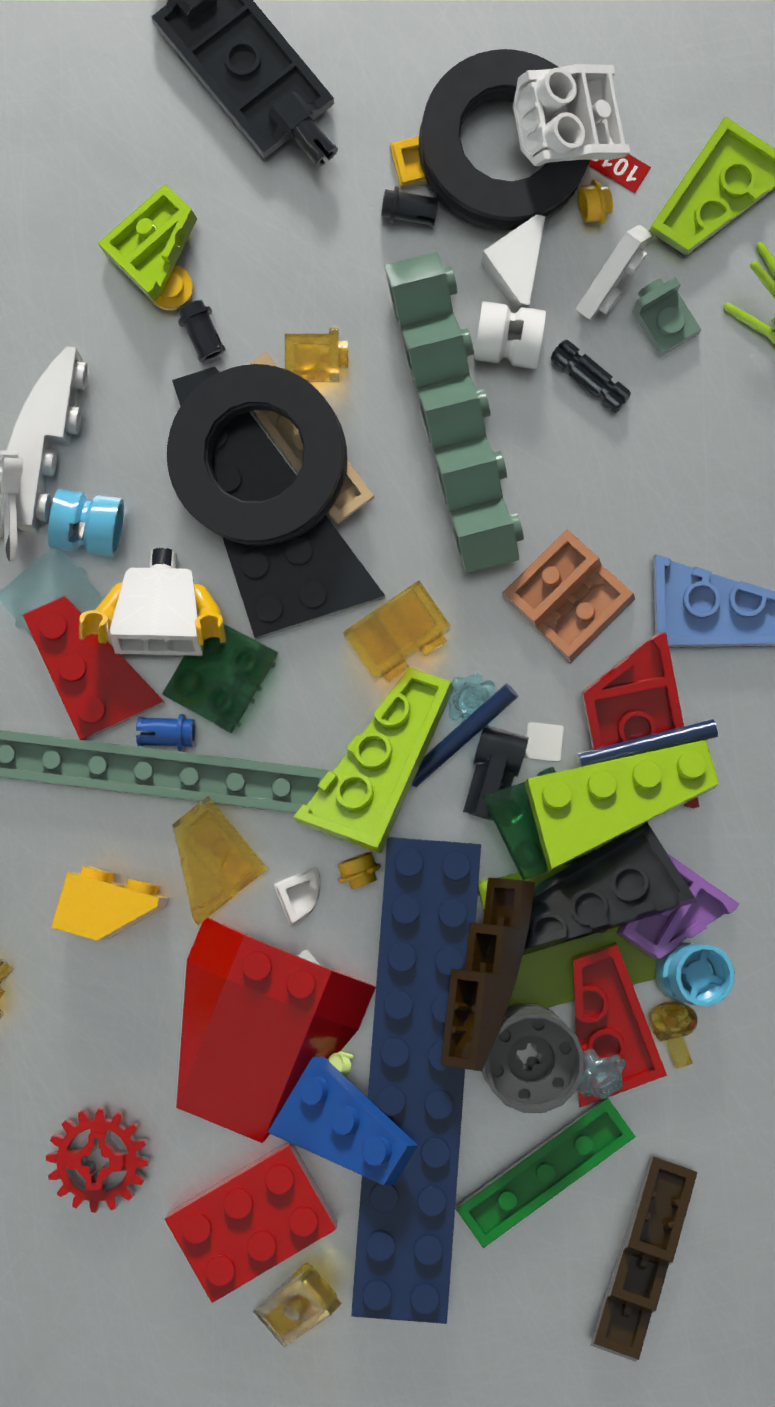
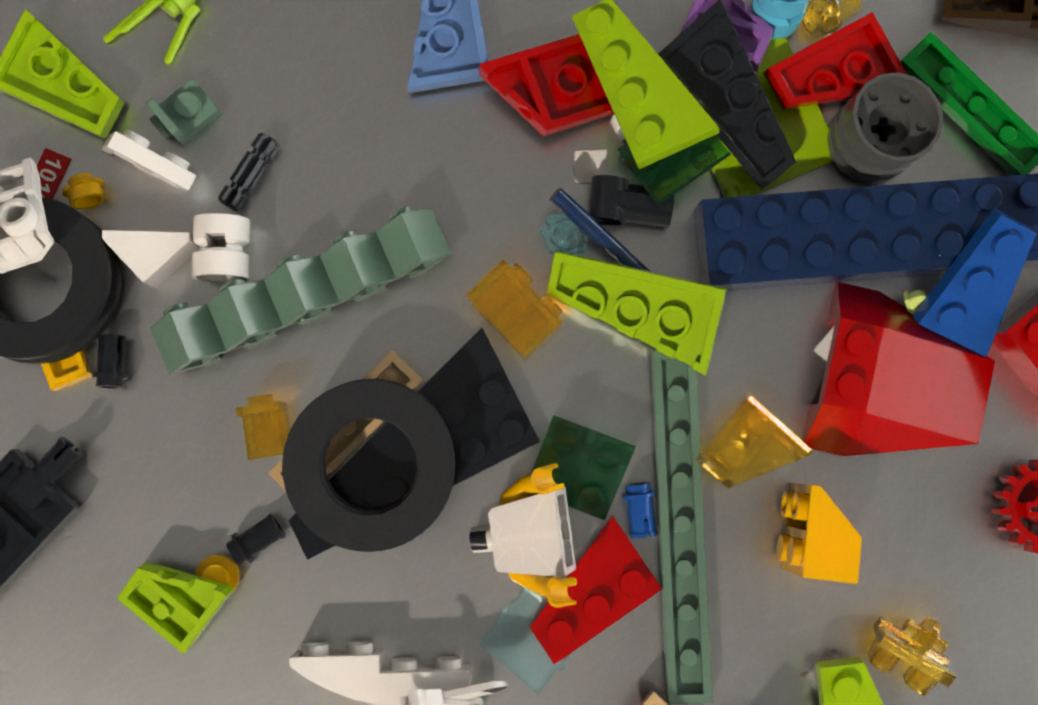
camera: 100 degrees left, 0 degrees up
medium azure wheel [48,488,124,558] -> none
white tile [274,867,320,927] -> none
yellow plate [337,851,381,889] -> none
dark brown slope [440,878,536,1071] -> none
nougat slope [502,529,635,663] -> none
clear light blue plant [577,1049,627,1099] -> none
dark blue bar [578,719,718,767] -> none

